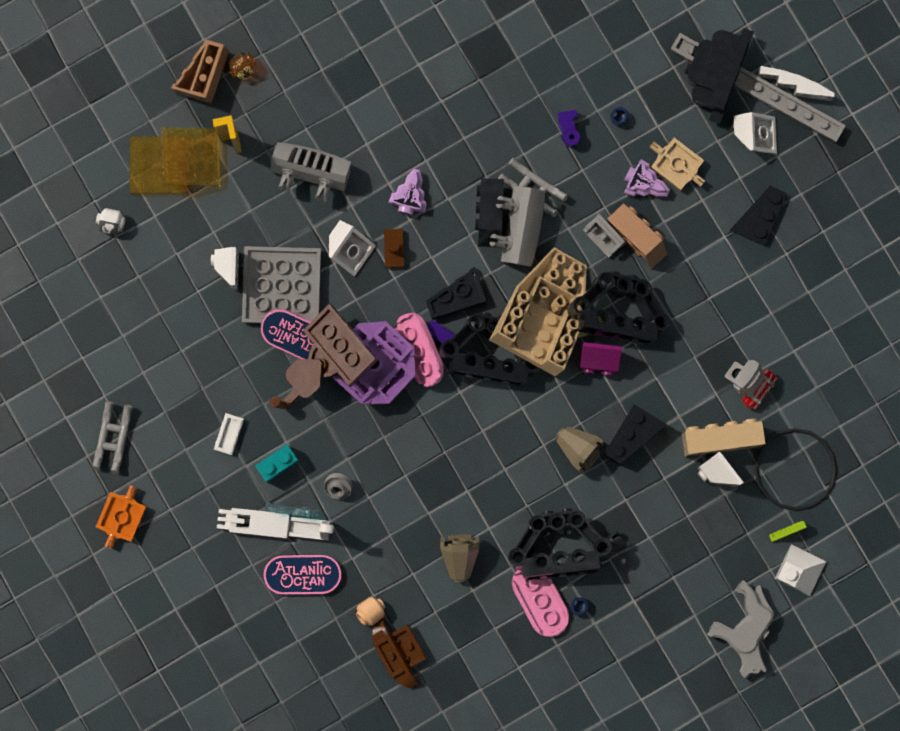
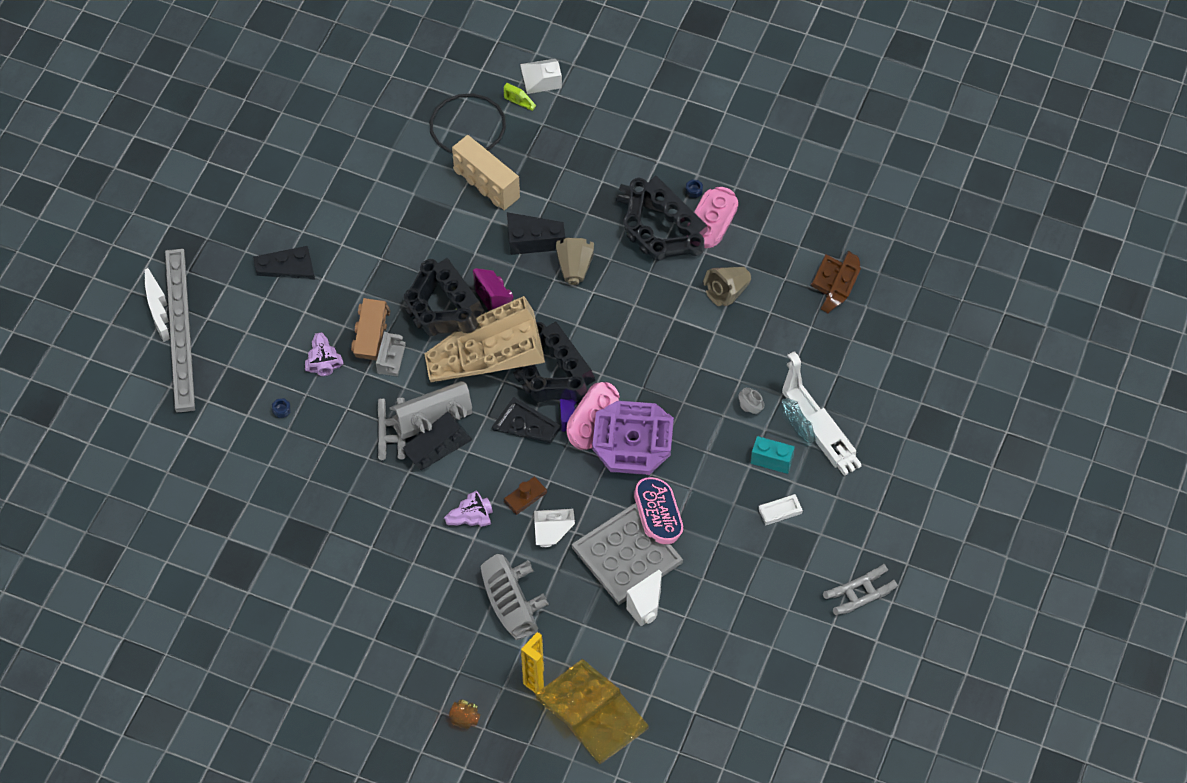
camera: 125 degrees left, 25 degrees down
white head [96,208,125,235] -> none
orange plate [96,485,147,549] -> none
medium nougat wedge [171,40,229,104] -> none
tile [264,555,341,594] -> none
reddish brown plate [269,304,378,410] -> none
light nougat head [356,597,385,626] -> none
dark purple leg [557,109,580,147] -> none
tan plate [649,137,705,191] -> none
black brick [685,28,754,124] -> none
white slope [698,452,744,487] -> none
light grey animal [707,580,774,679] -> none
light grey piece [725,360,777,410] -> none
white slope [733,112,777,155] -> none

